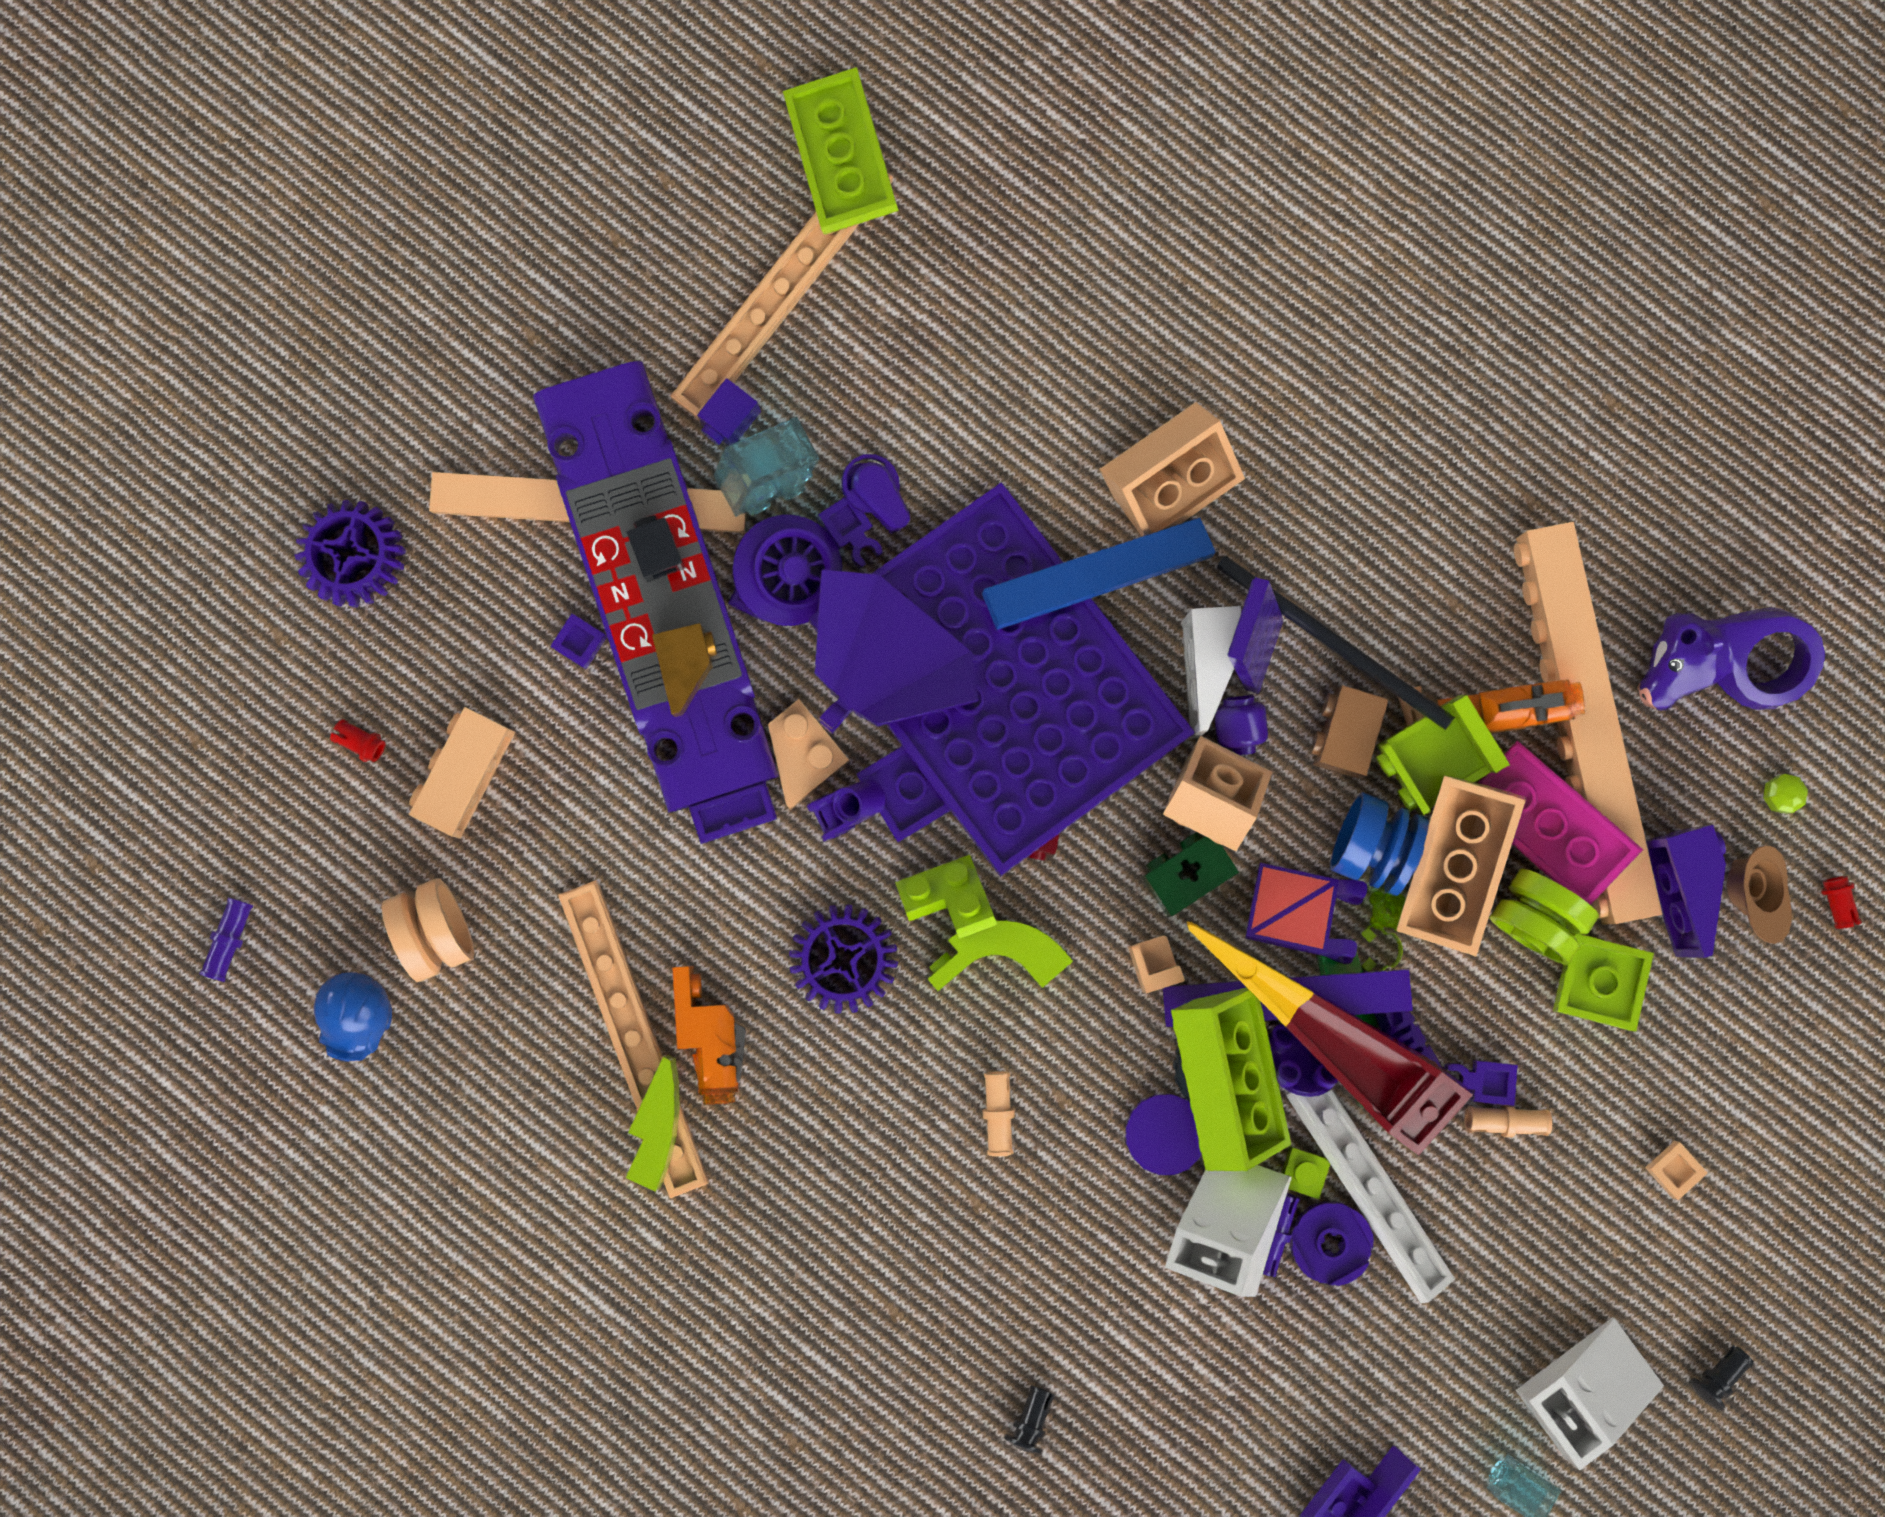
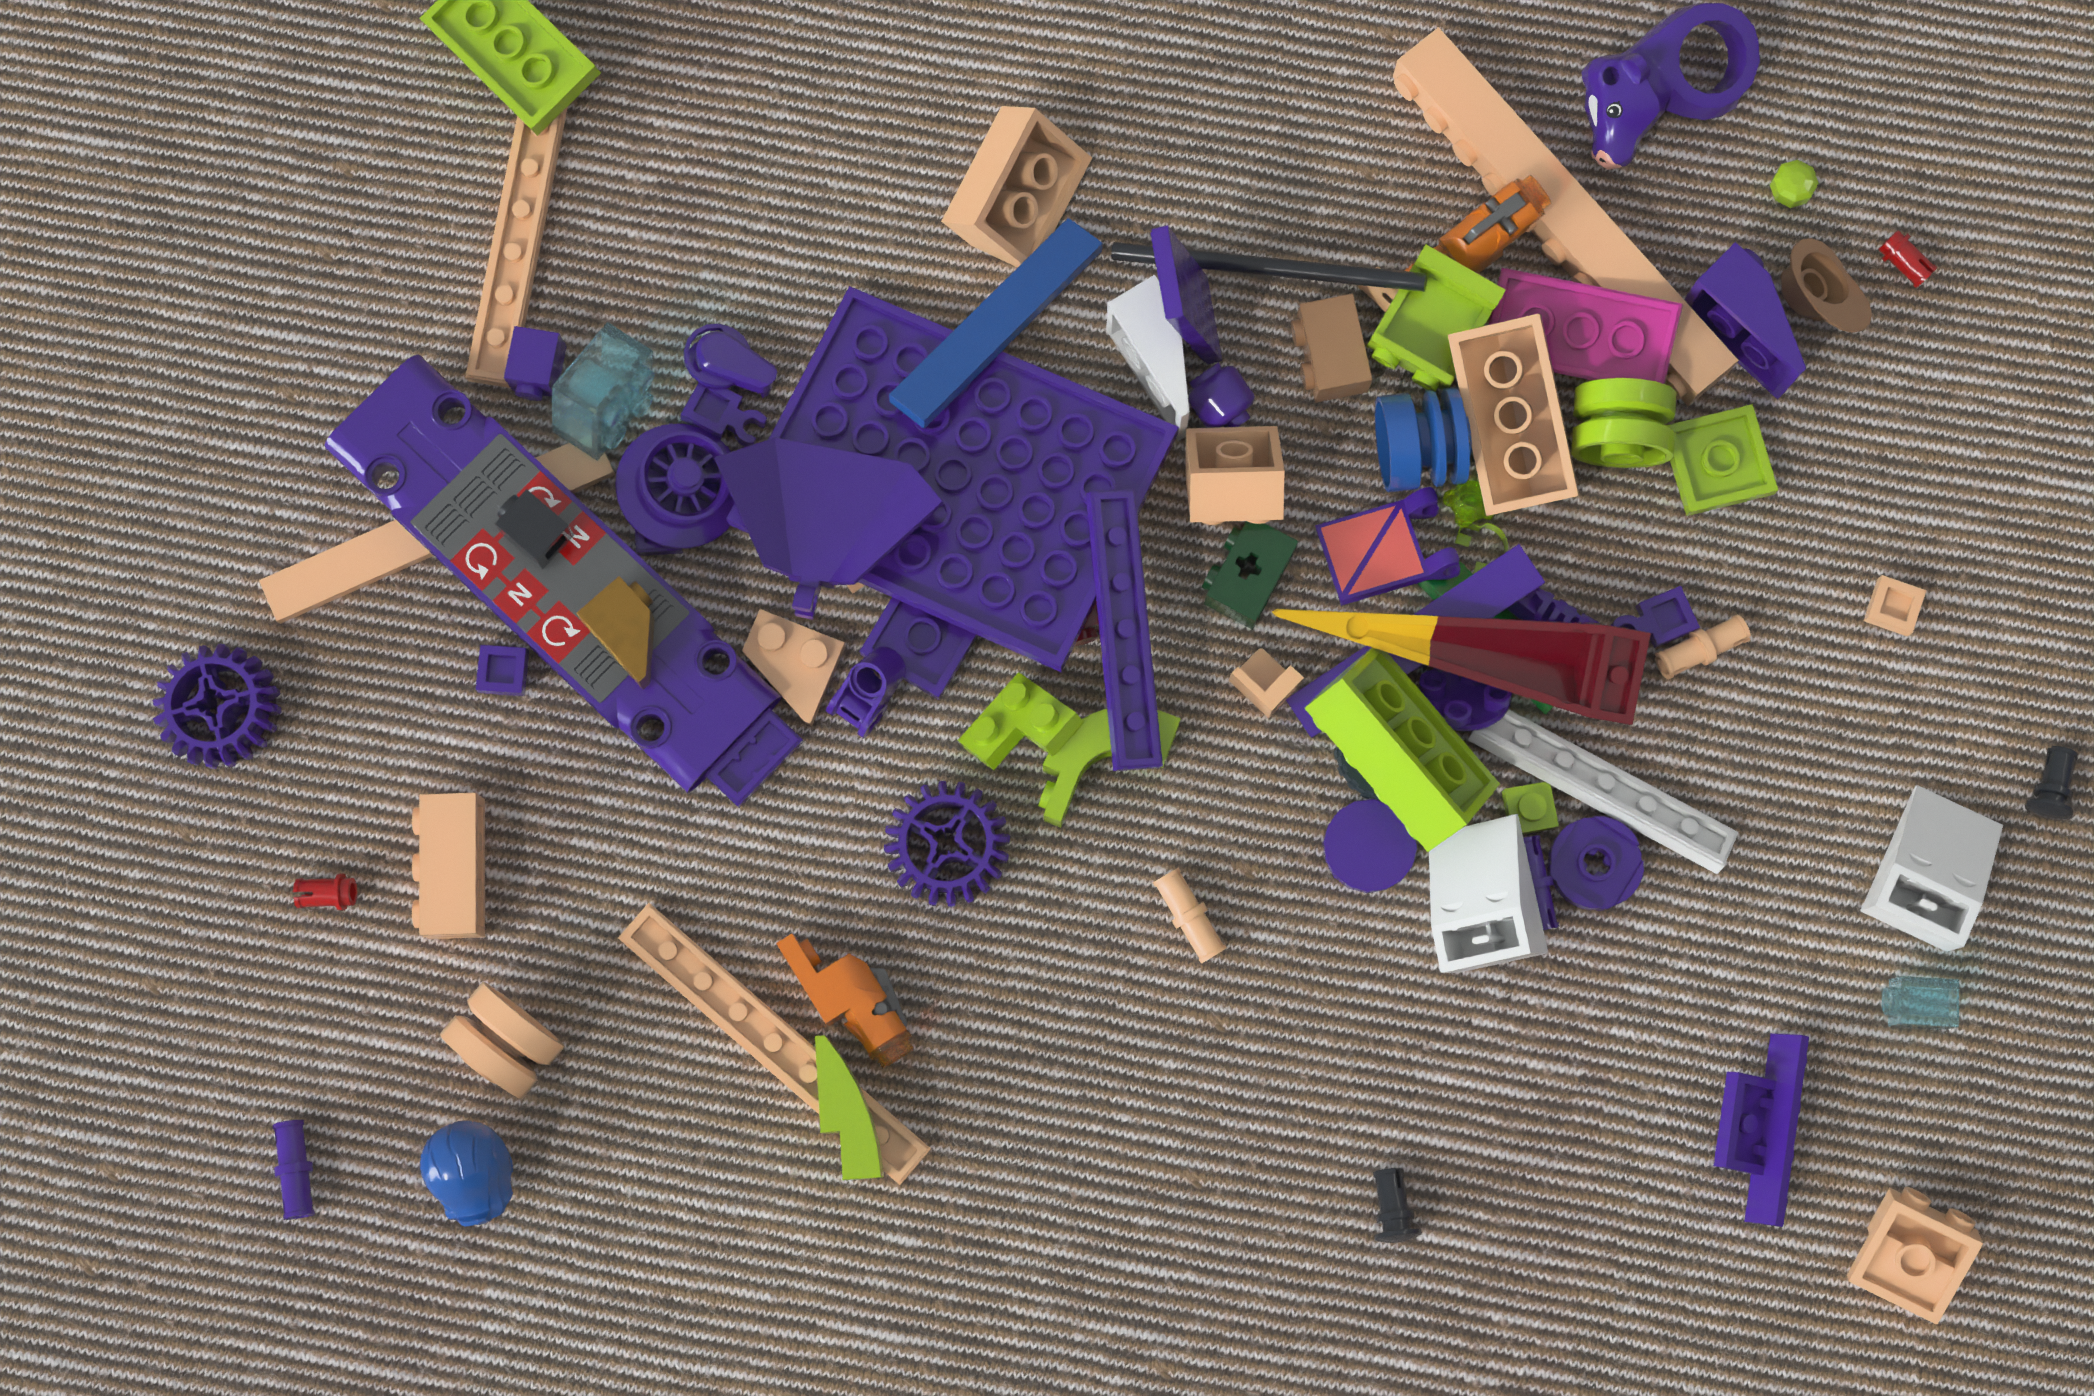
camera: 25 degrees left, 5 degrees down
none -> dark purple tile [1086,489,1163,771]

